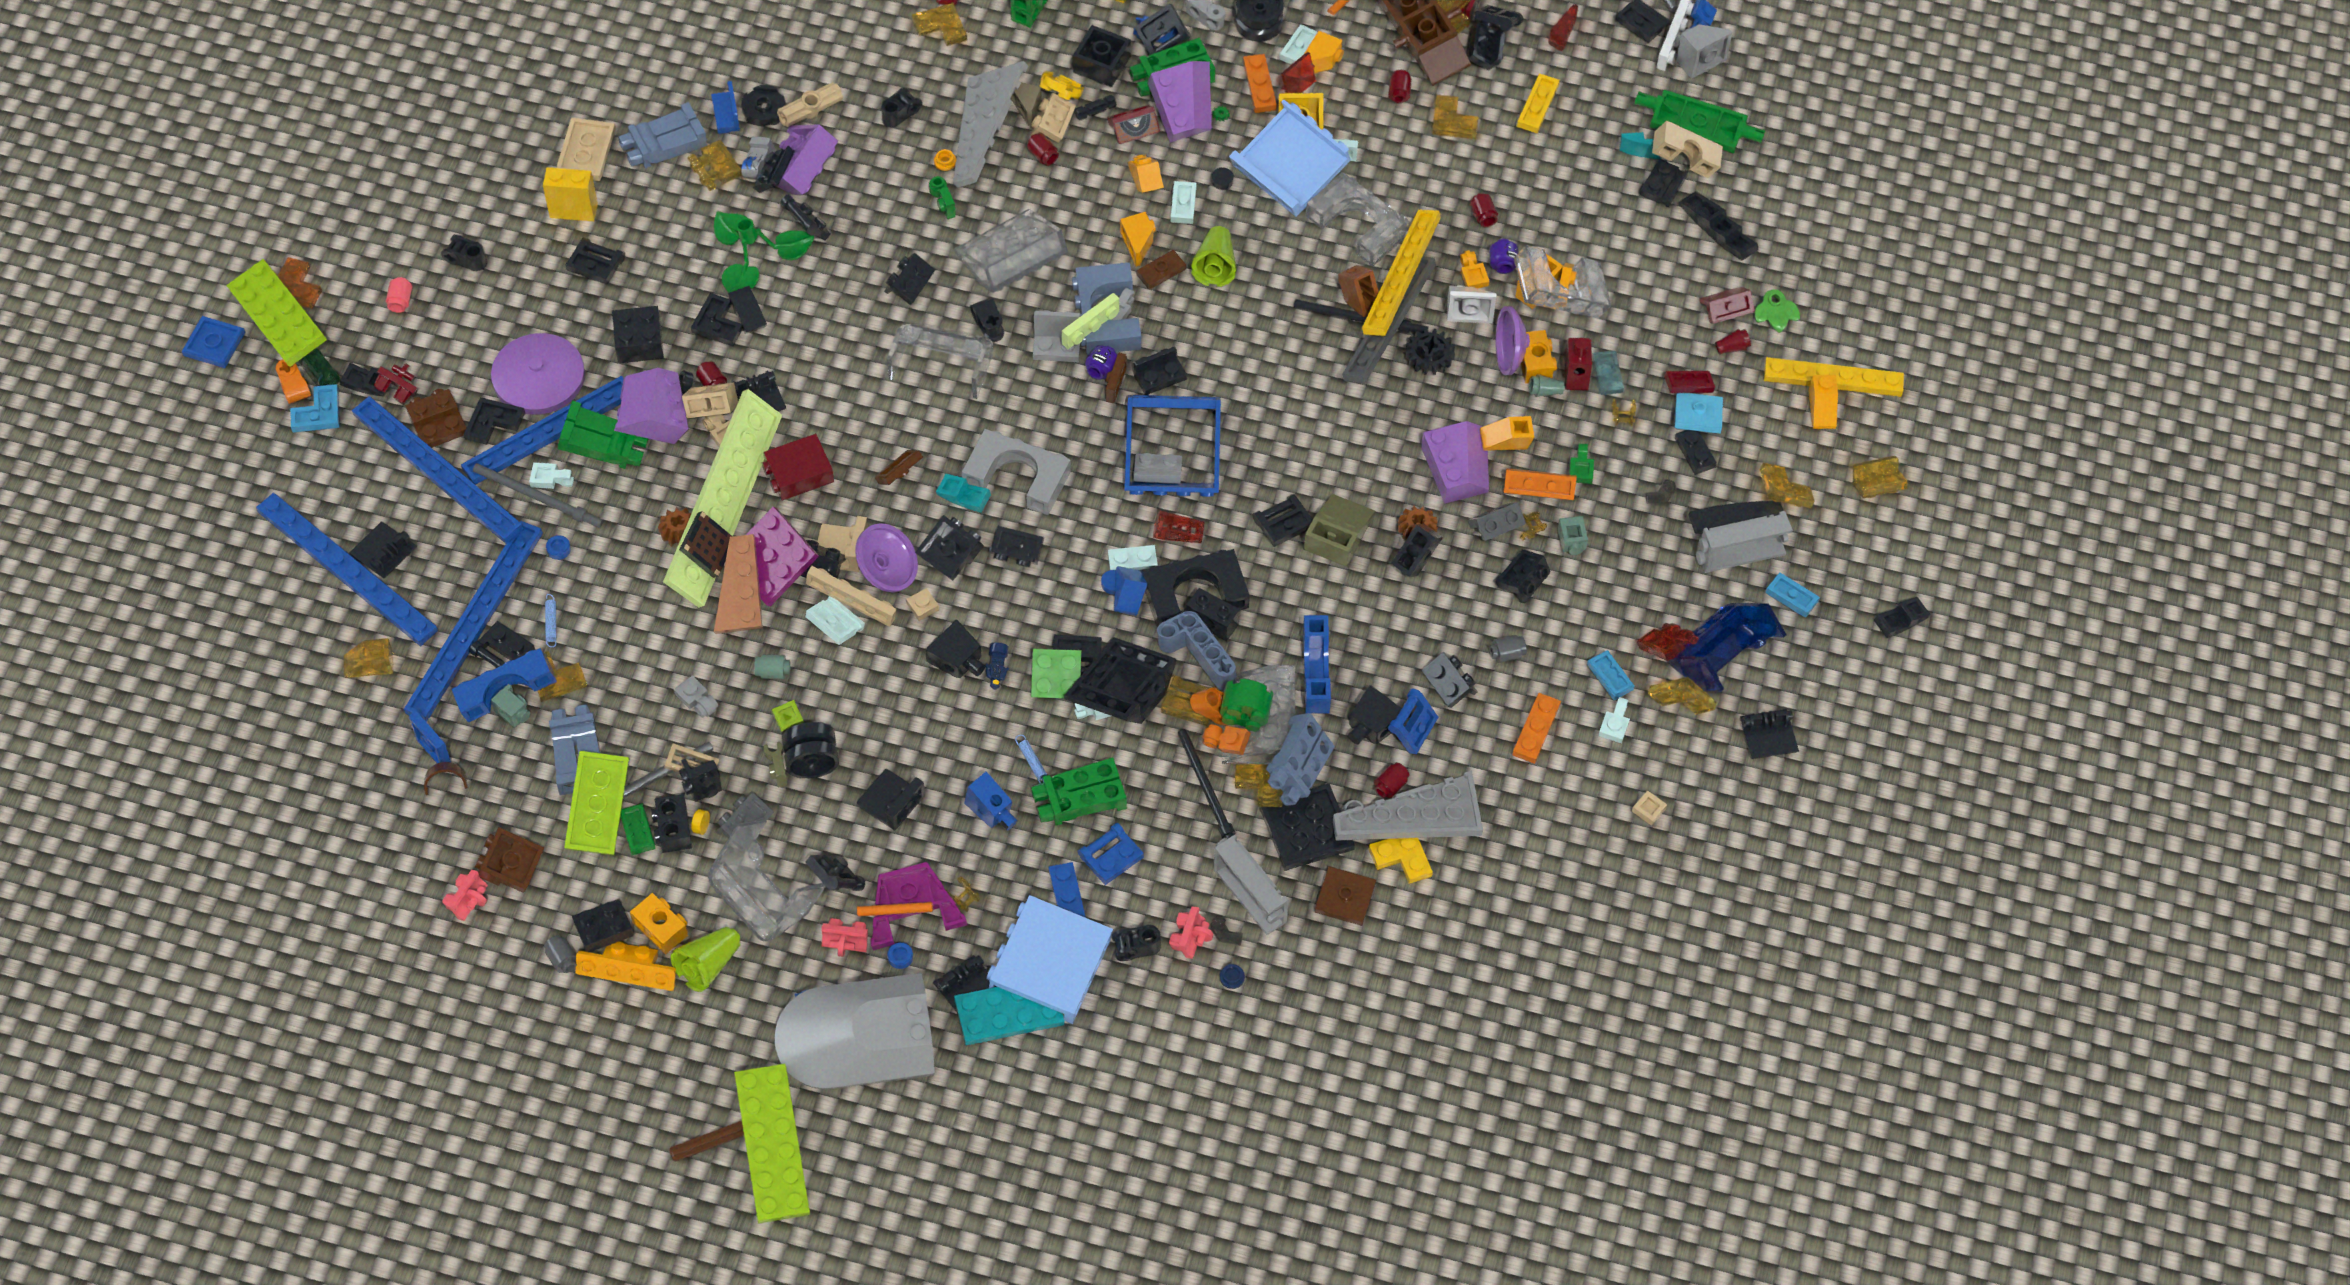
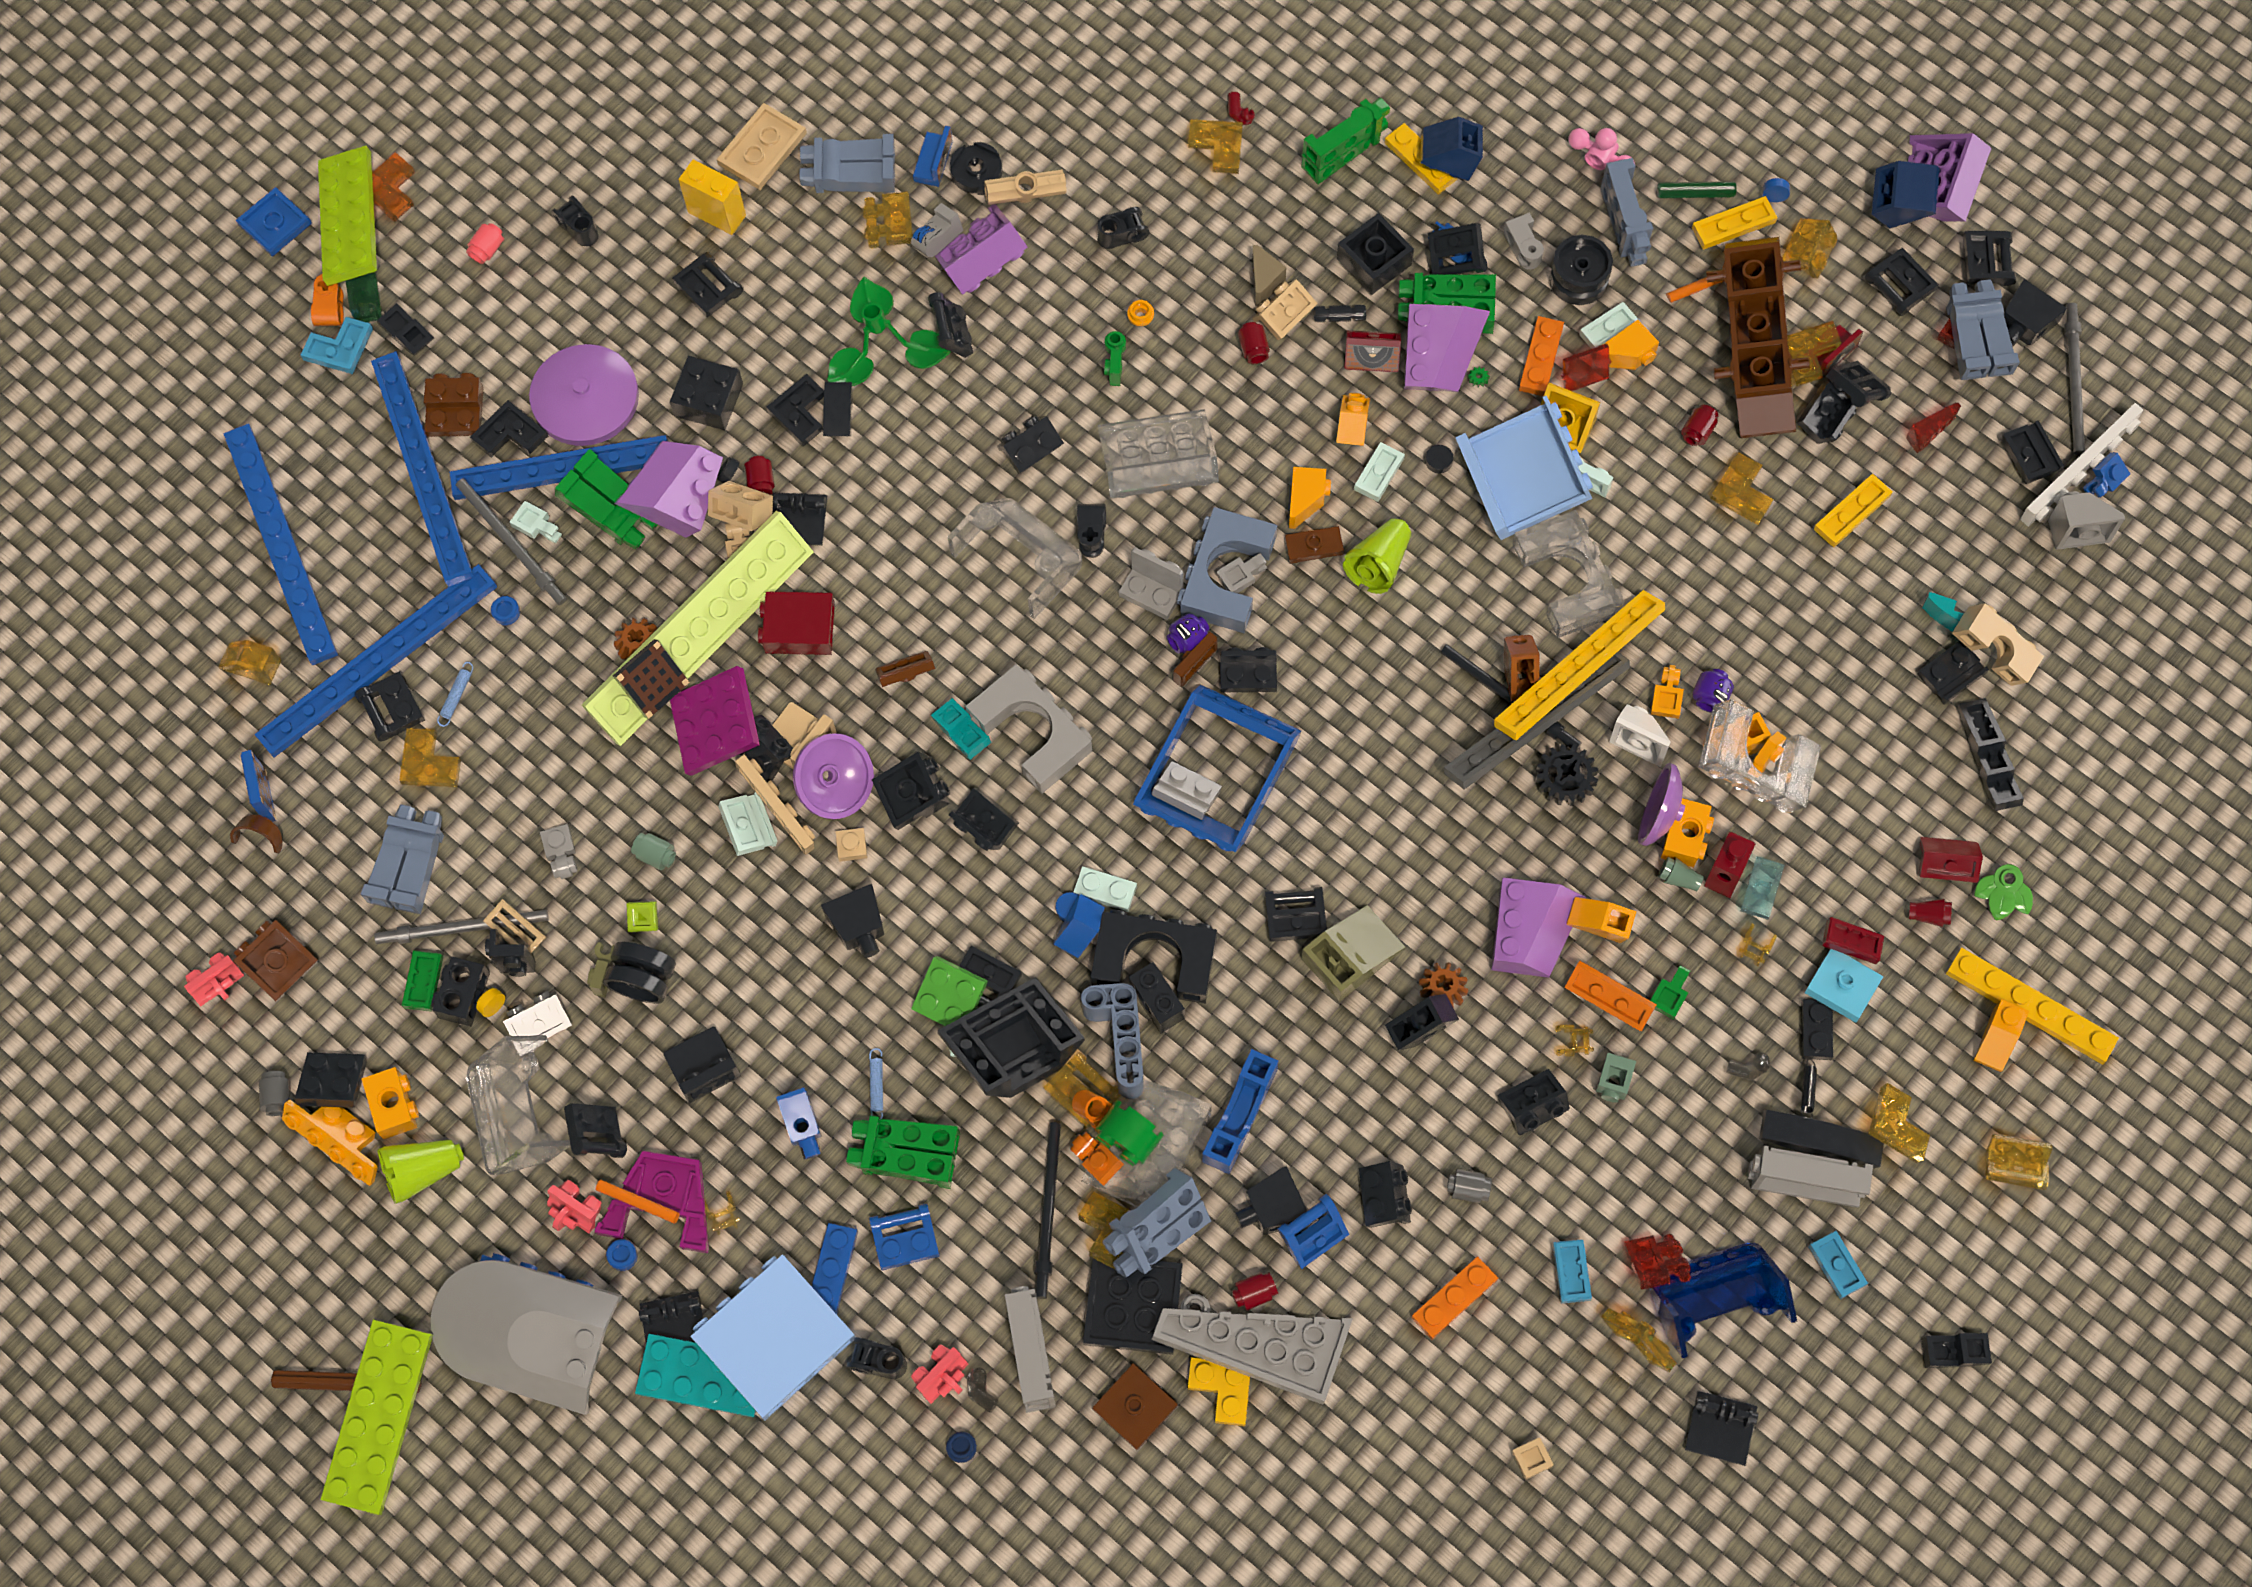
camera: 30 degrees right, 10 degrees up
black hinge [349,521,417,579] -> none
dark red hips [374,363,418,405] -> none
blue arch [452,648,557,723] -> none
sand green brick [491,684,531,728] -> none
lime plate [564,751,629,856] -> none
nougat wing [714,534,763,634] -> none
black plate [753,146,795,193] -> none
light grey wing [953,61,1028,188] -> none
dark blue piece [985,643,1009,690] -> none
yellow plate [1039,71,1084,100] -> none
yellowish green plate [1062,293,1119,349] -> none
clear red slope [1153,510,1205,543] -> none
dark grey bracket [1468,502,1526,541] -> none
dark red brick [1470,193,1498,227] -> none
light aqua plate [1599,697,1630,743] -> none
green plate [1635,90,1766,153] -> none
none -> black piece [1801,1059,1817,1119]

